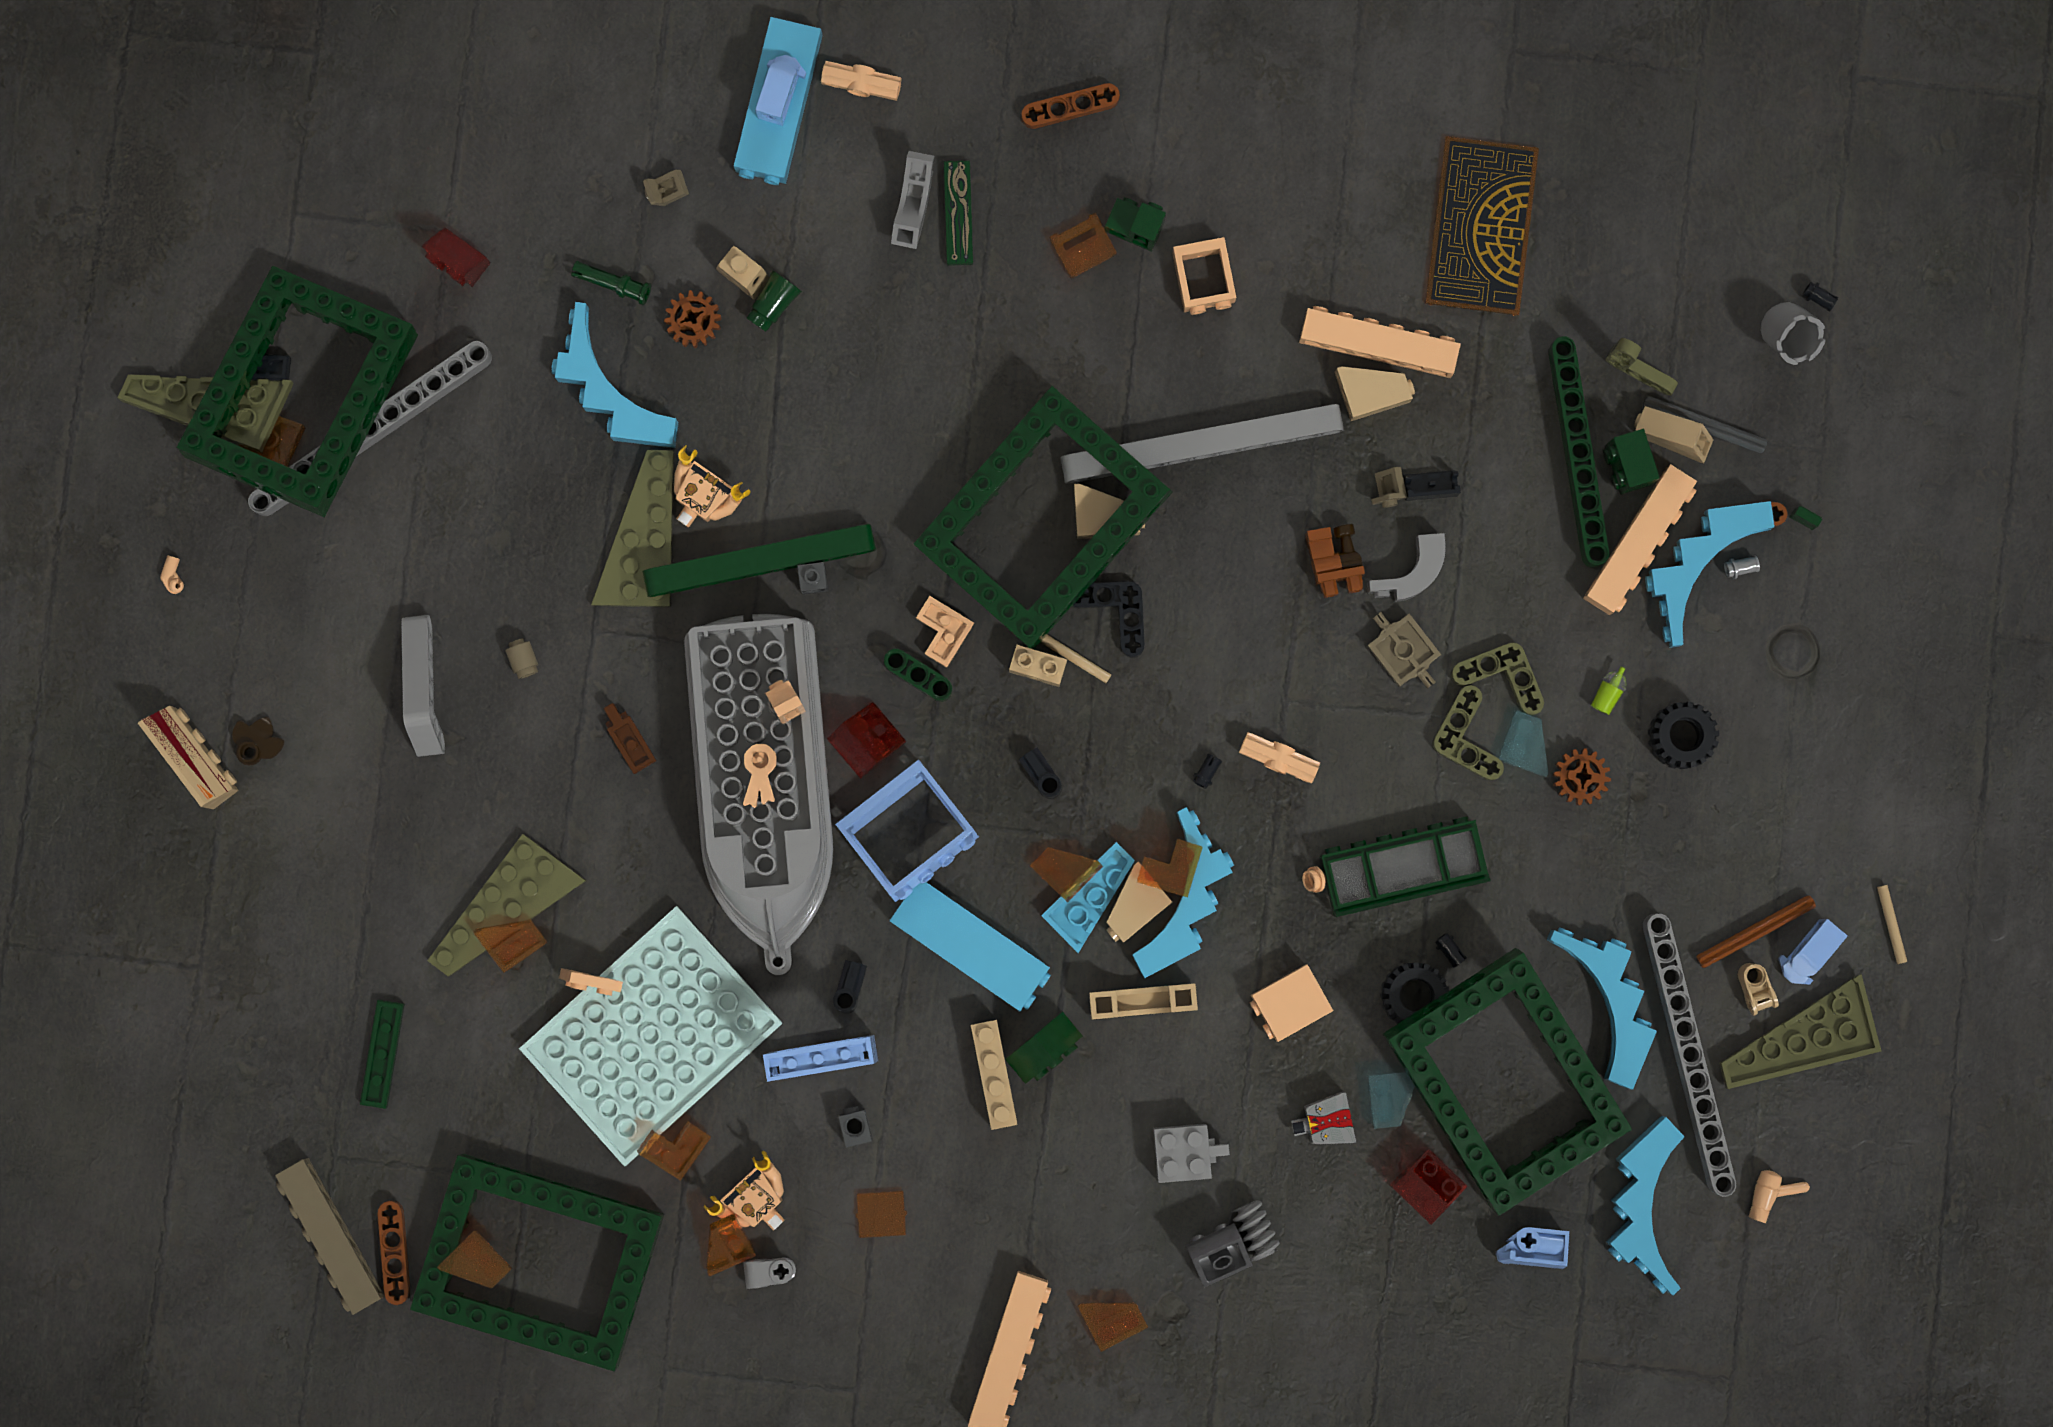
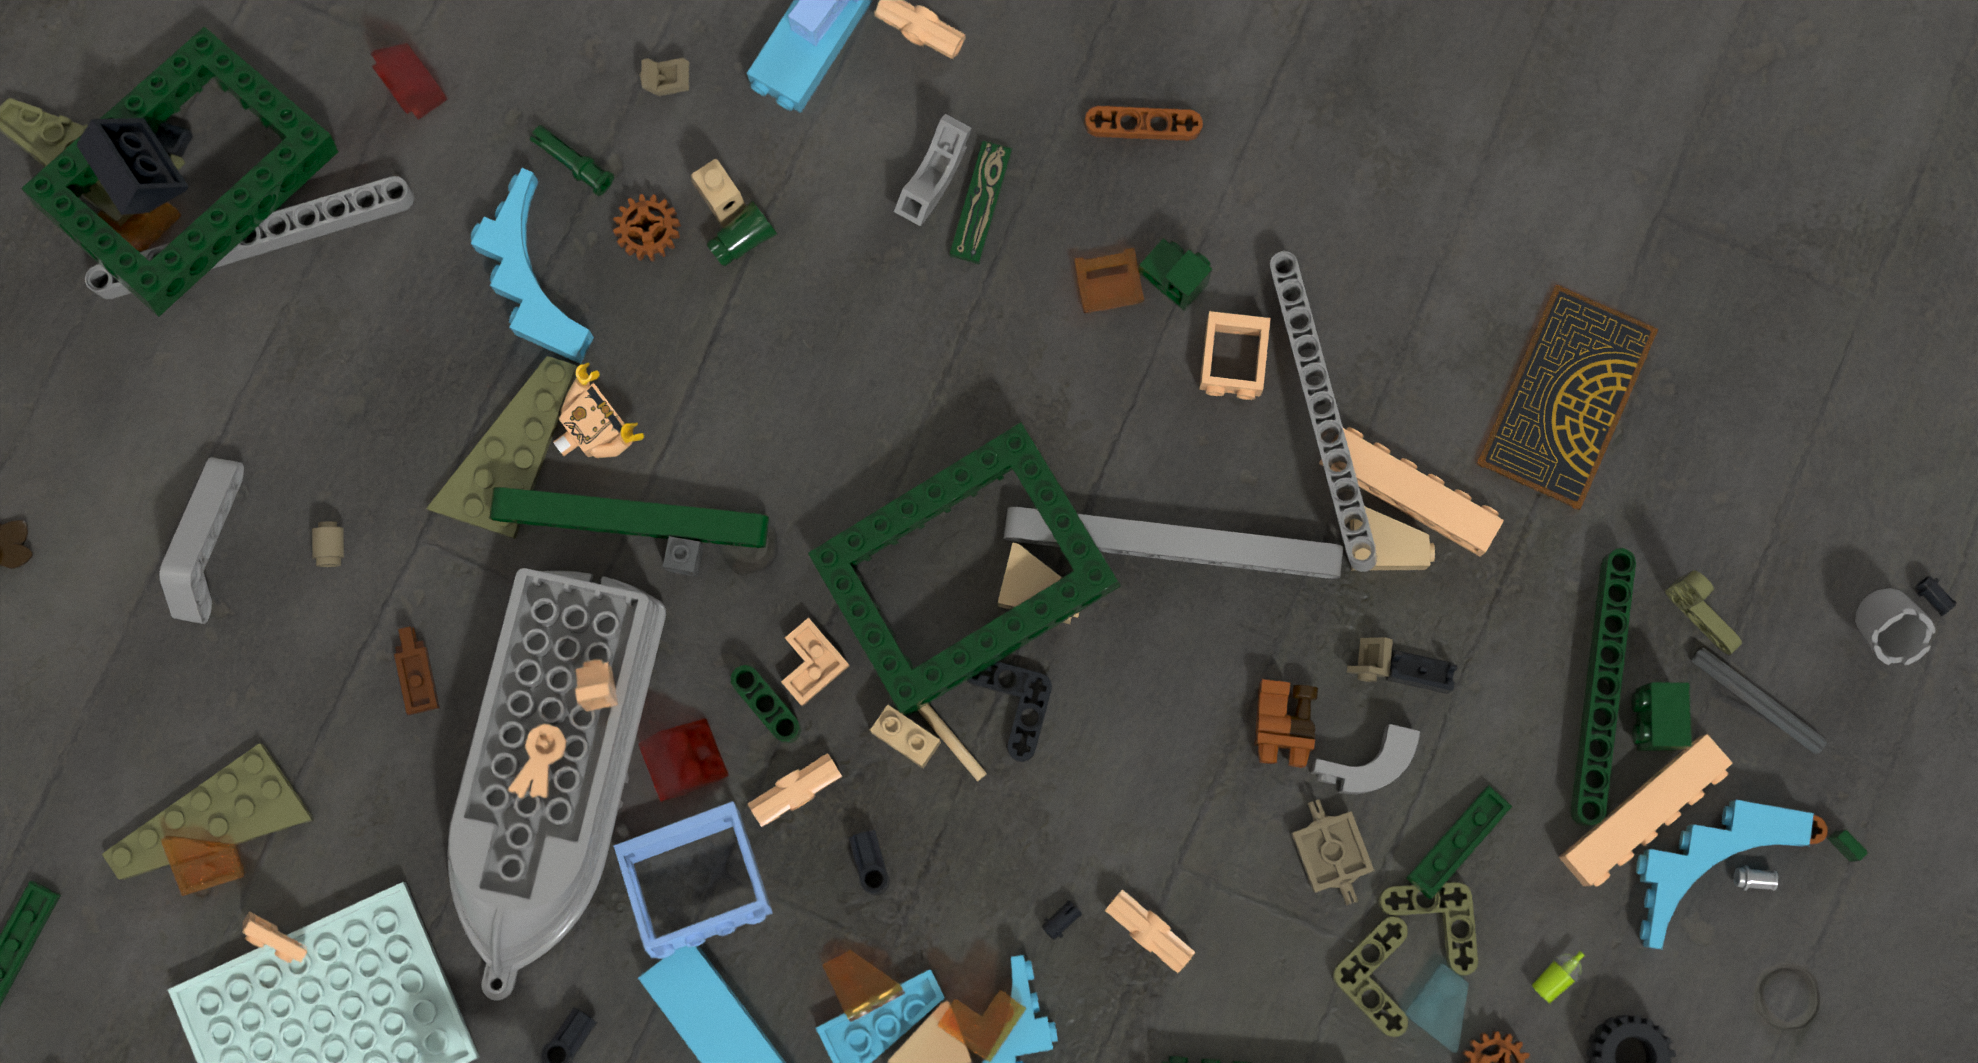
camera: 20 degrees right, 5 degrees down
tan slope [1635,406,1713,464] -> none
none -> black slope [76,118,189,215]
none -> light nougat piece [748,753,843,827]
none -> light grey beam [1270,251,1377,572]
none -> dark green tile [1406,785,1513,899]

